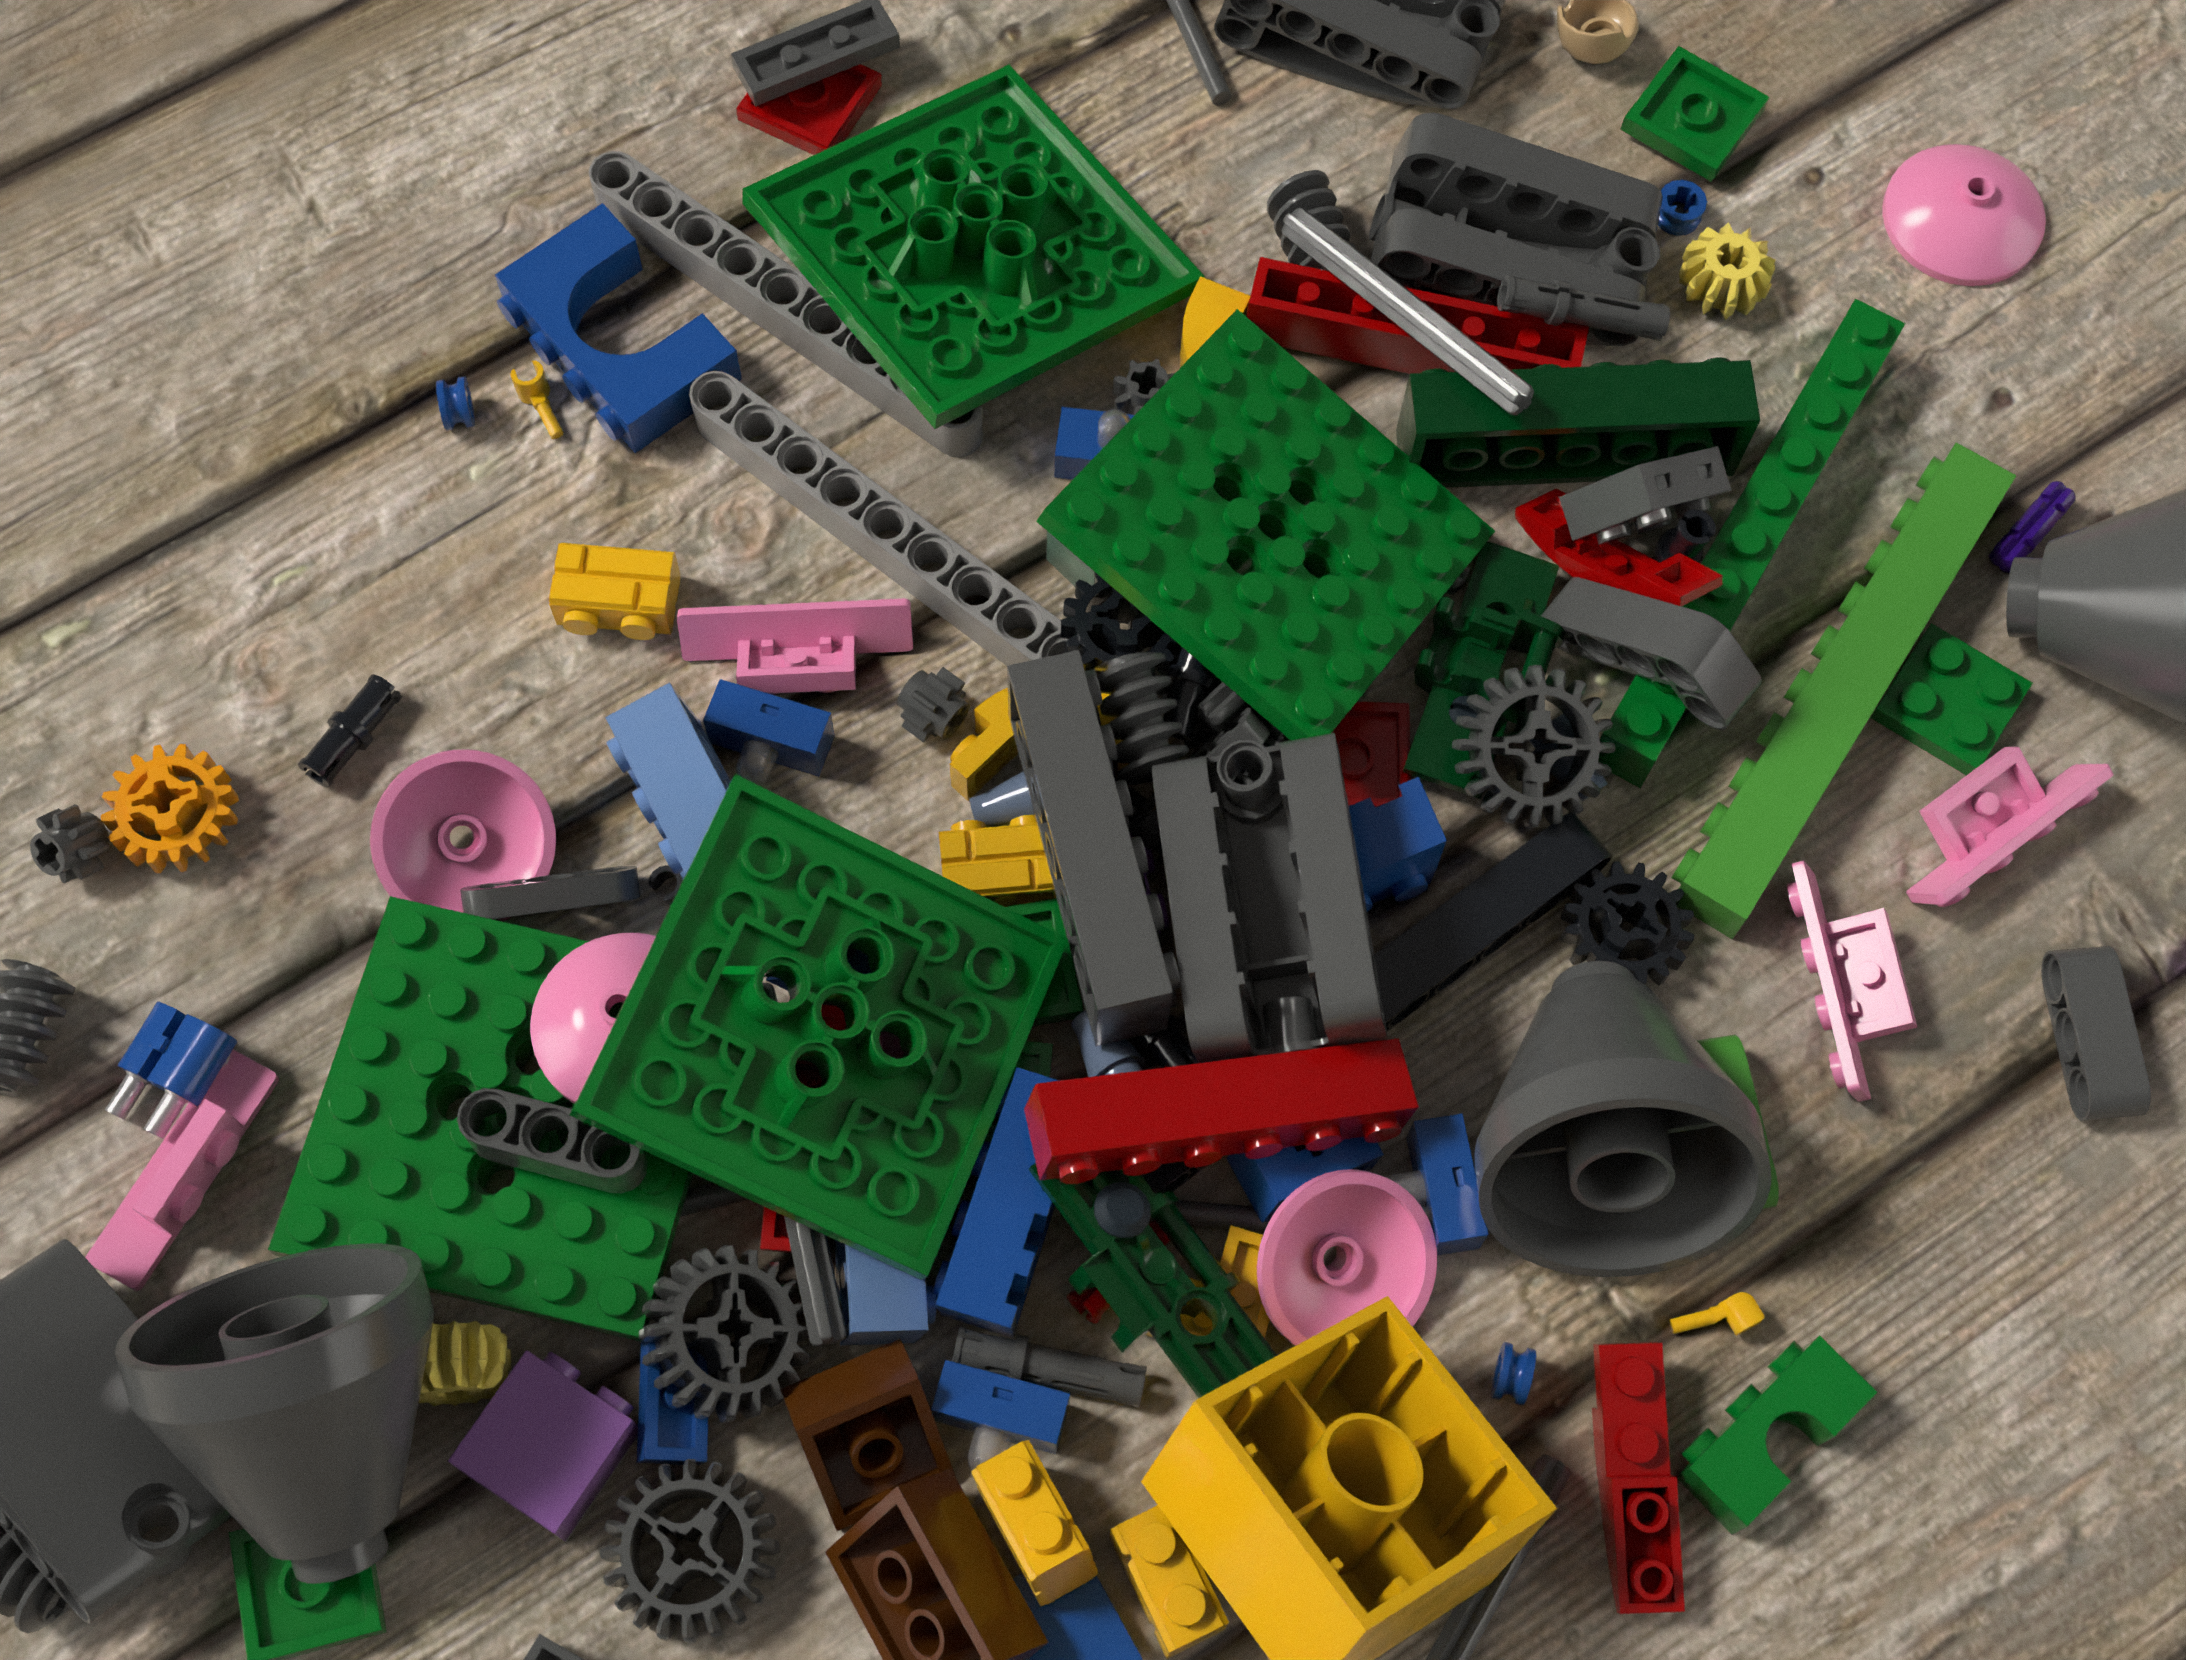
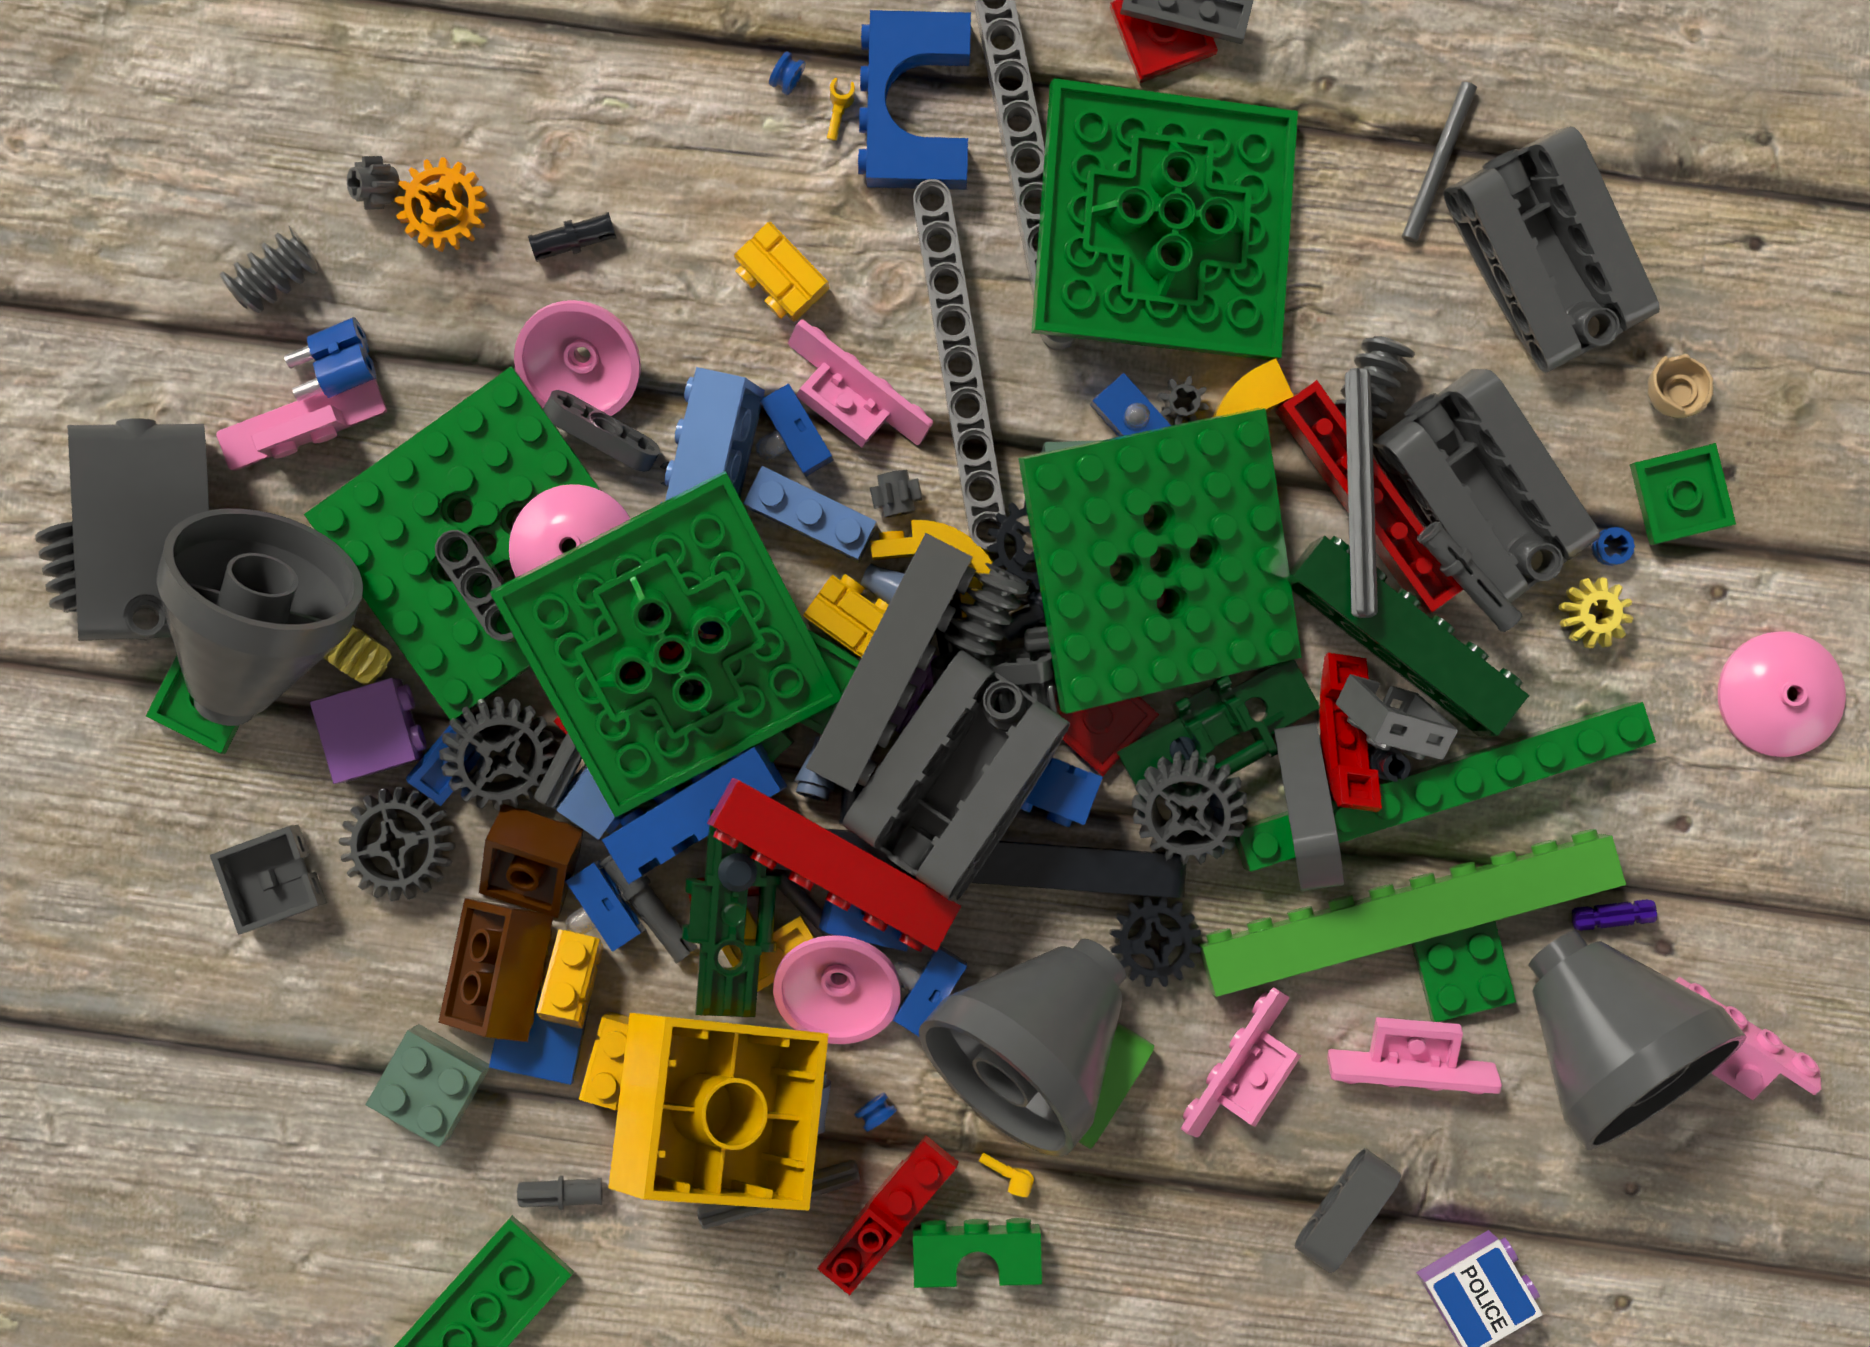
camera: 45 degrees right, 20 degrees up
none -> medium blue brick [743,466,878,563]

